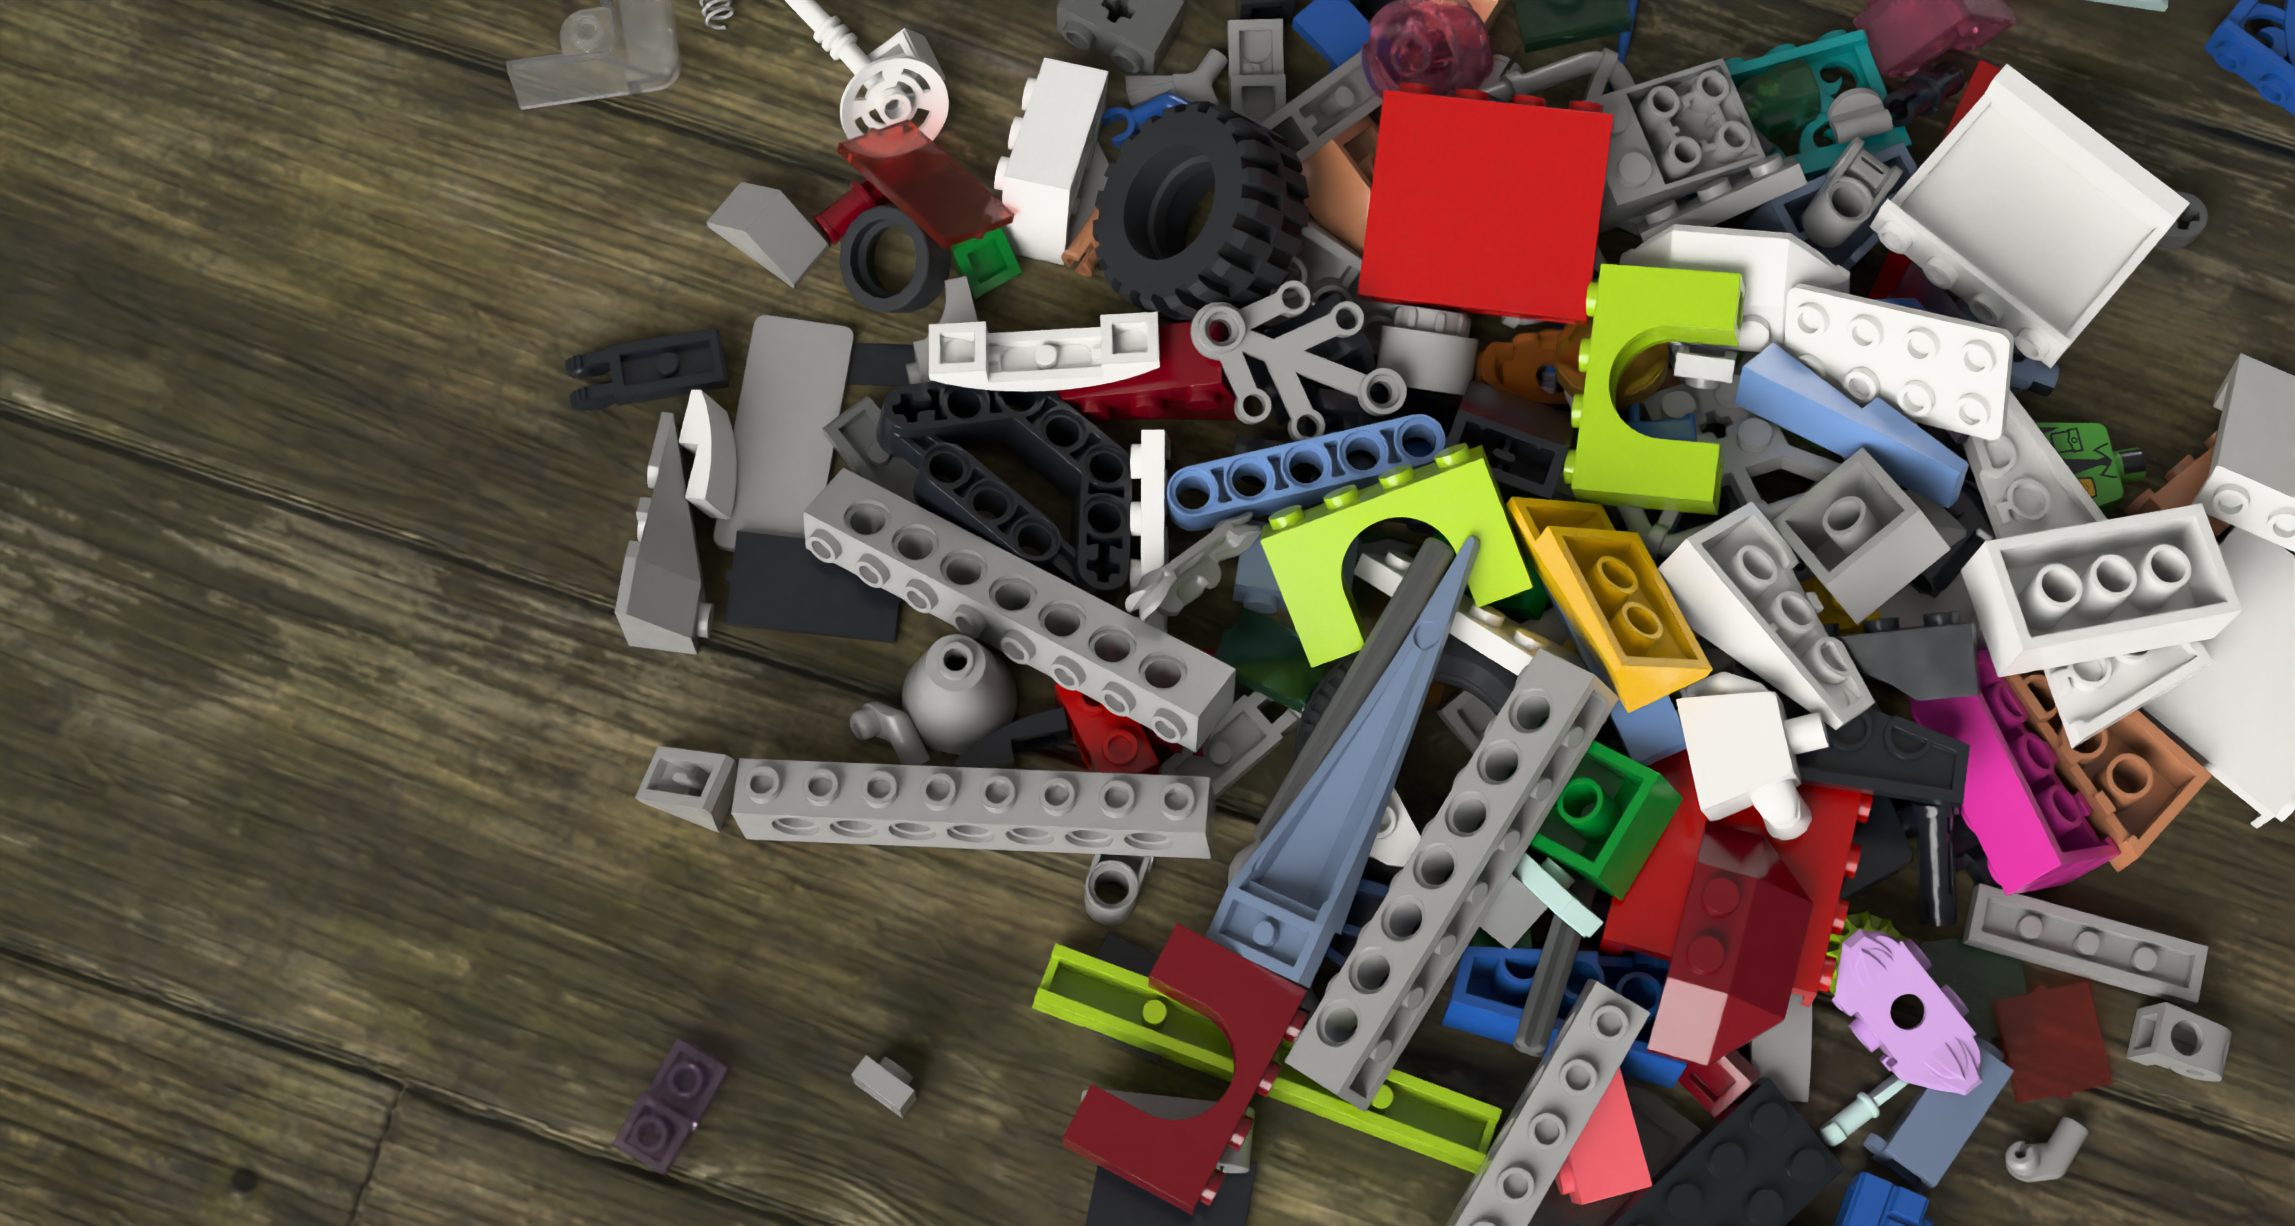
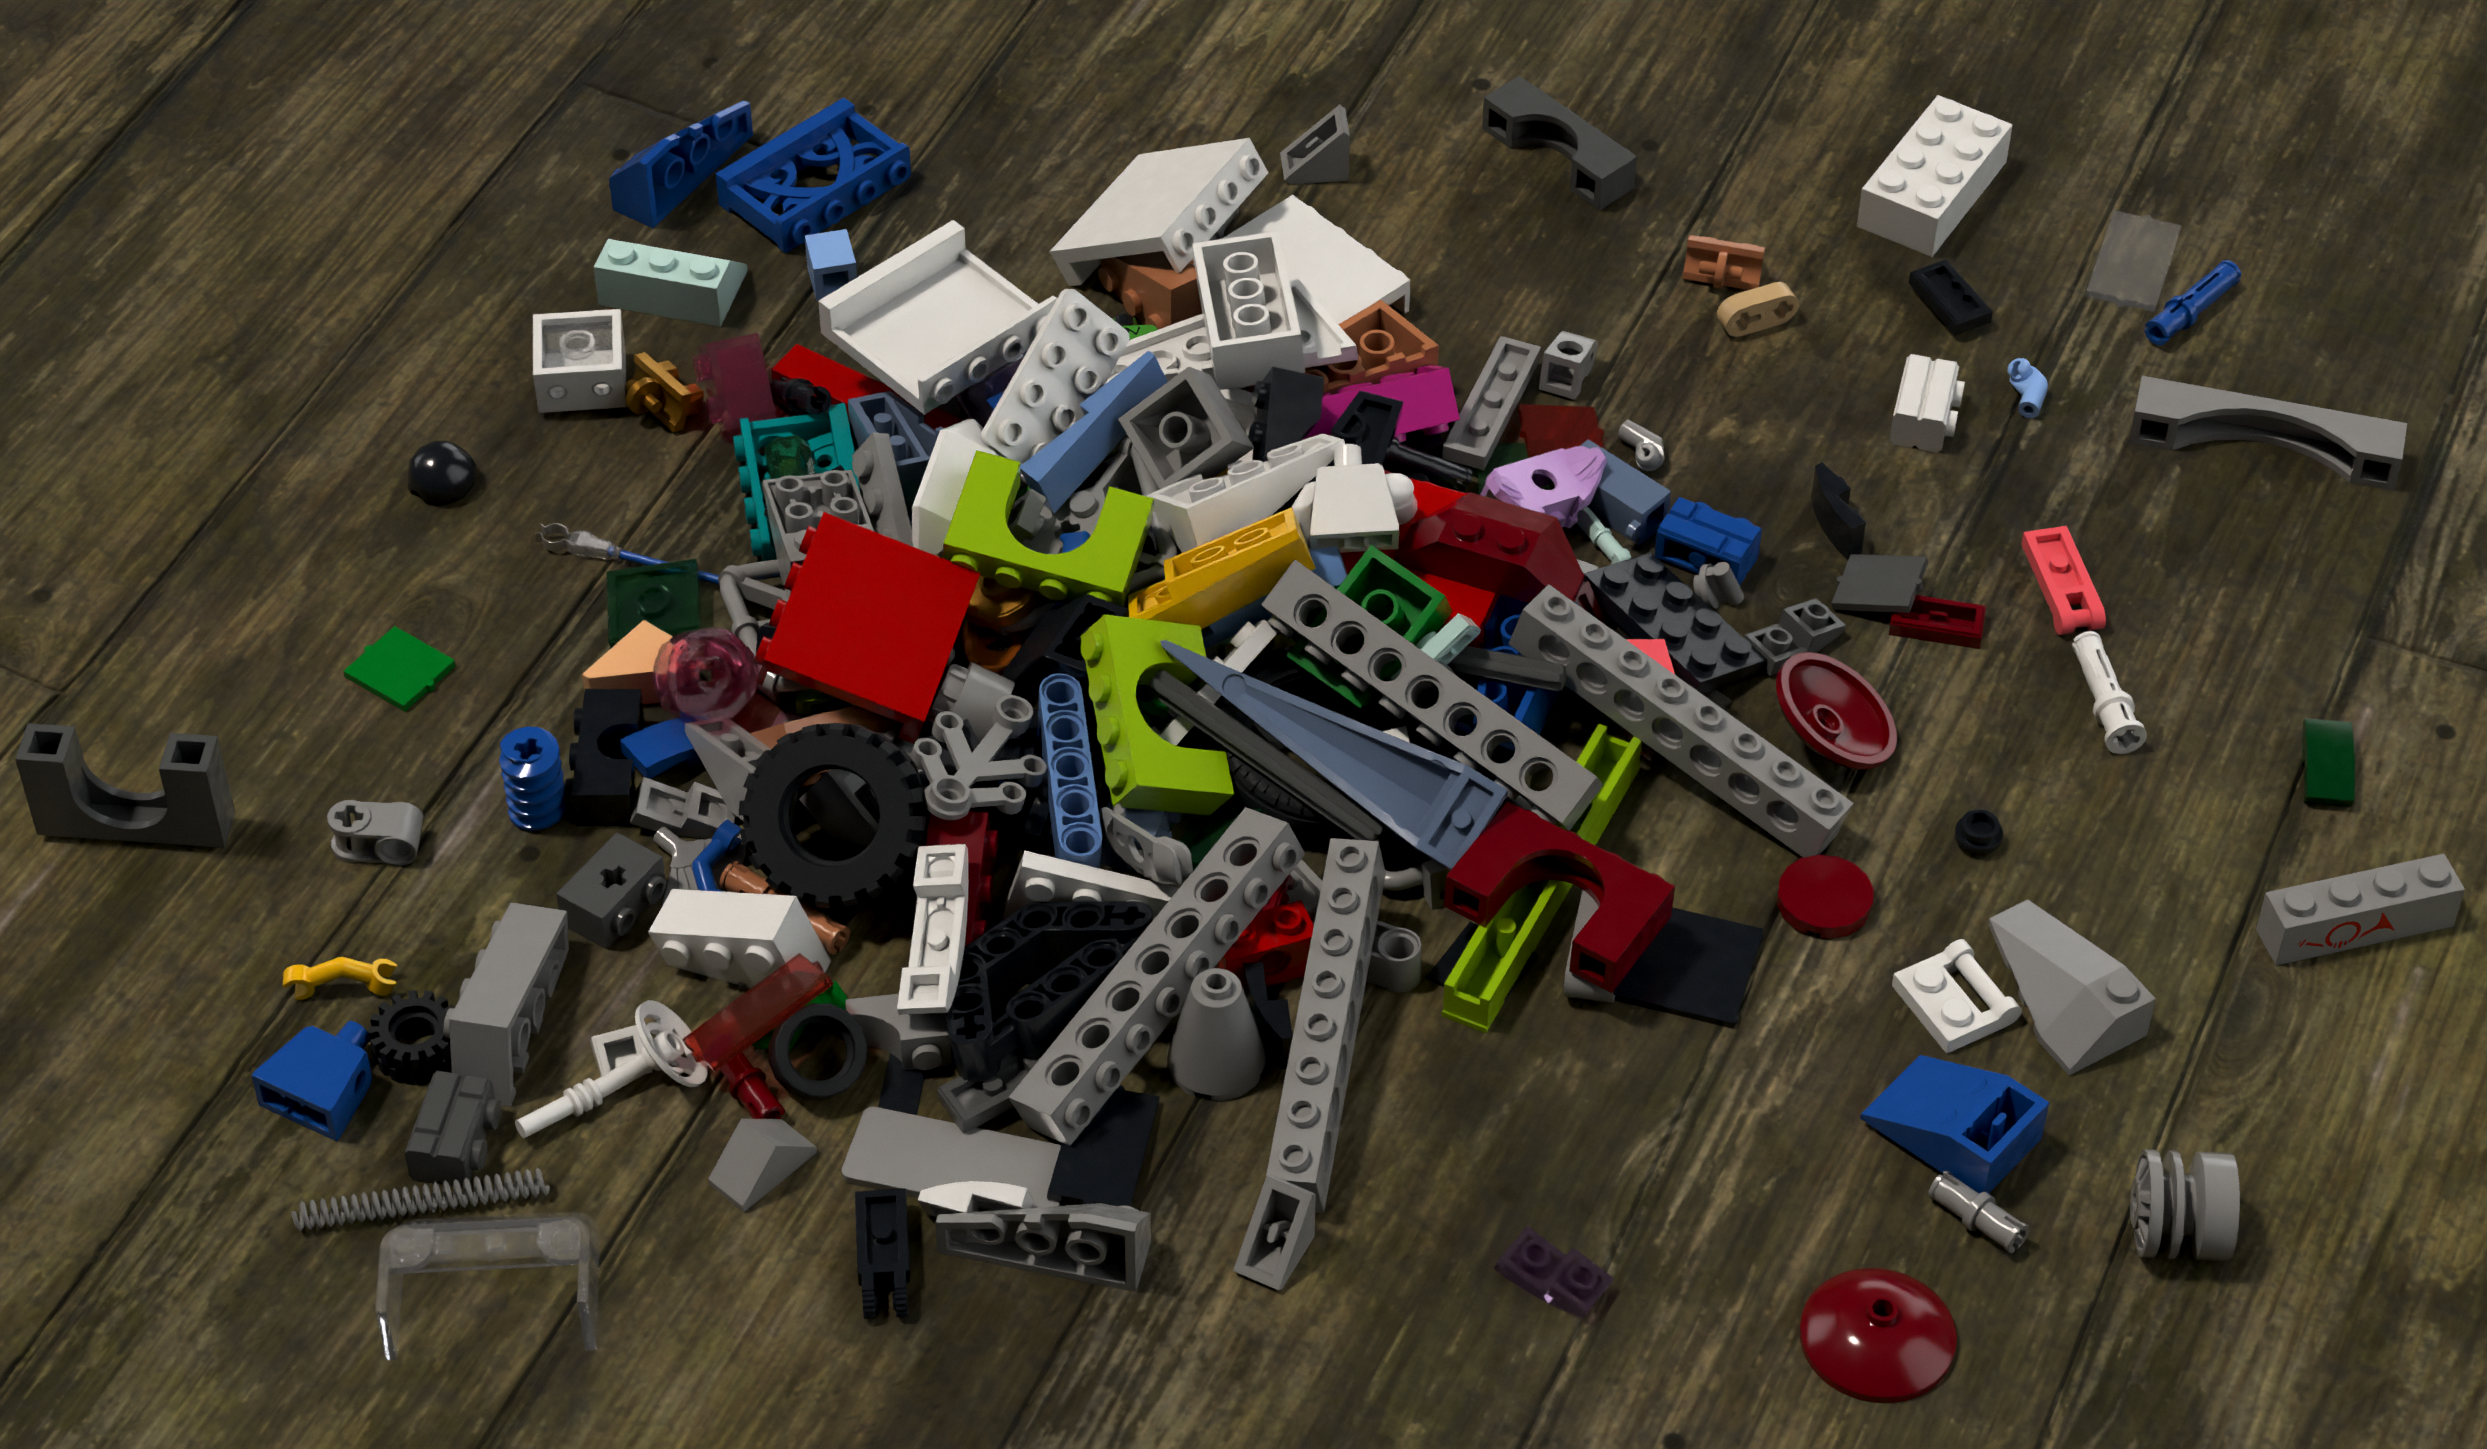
camera: 80 degrees left, 25 degrees down
light grey arm [850,701,931,765] -> none
light grey plate [851,1055,917,1119] -> none
light grey piece [1802,137,1903,248] -> none
light grey plate [1827,88,1893,145] -> none
none -> light blue brick [805,229,857,301]

